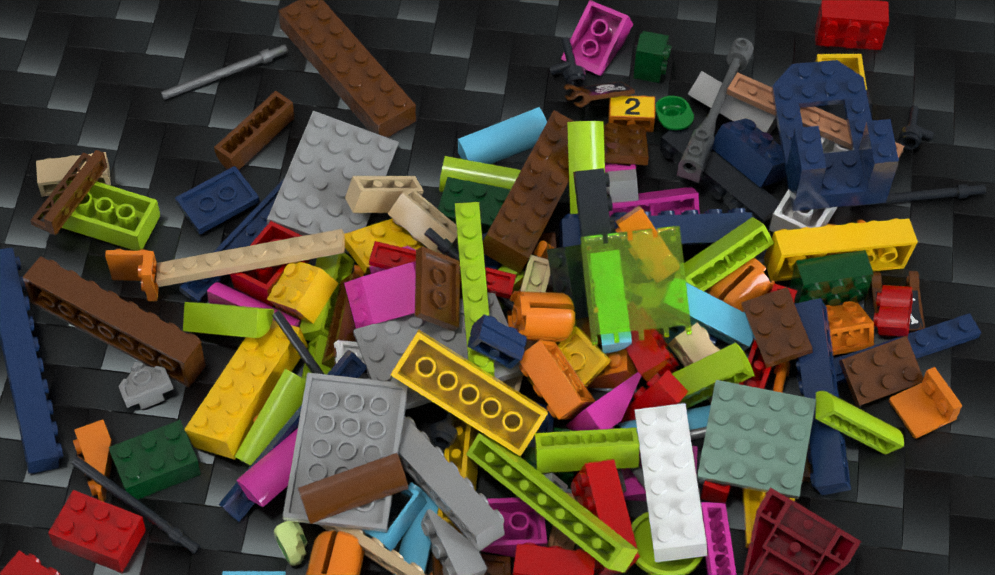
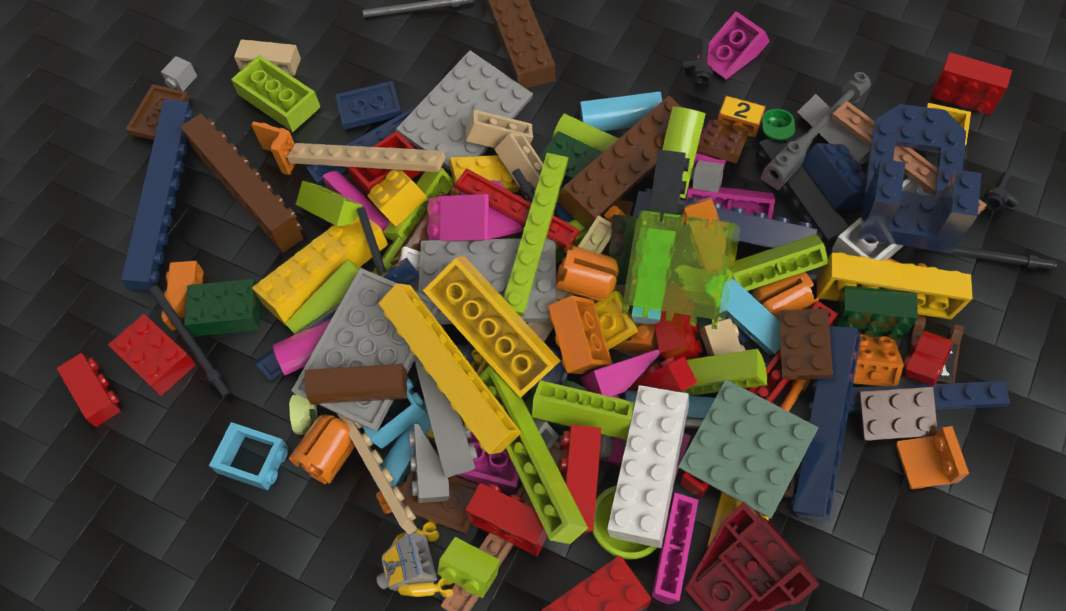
camera: 25 degrees right, 5 degrees up
reddish brown fence [30,150,107,236] -> none
light grey plate [119,362,173,410] -> none
reddish brown brick [214,91,294,170] -> none
reddish brown plate [415,246,460,331] -> none
dark blue brick [467,314,527,369] -> none
reddish brown flag [564,81,635,107] -> none
dark green brick [633,31,672,83] -> none
lime brick [815,391,904,454] -> none
none -> yellow brick [378,283,521,454]

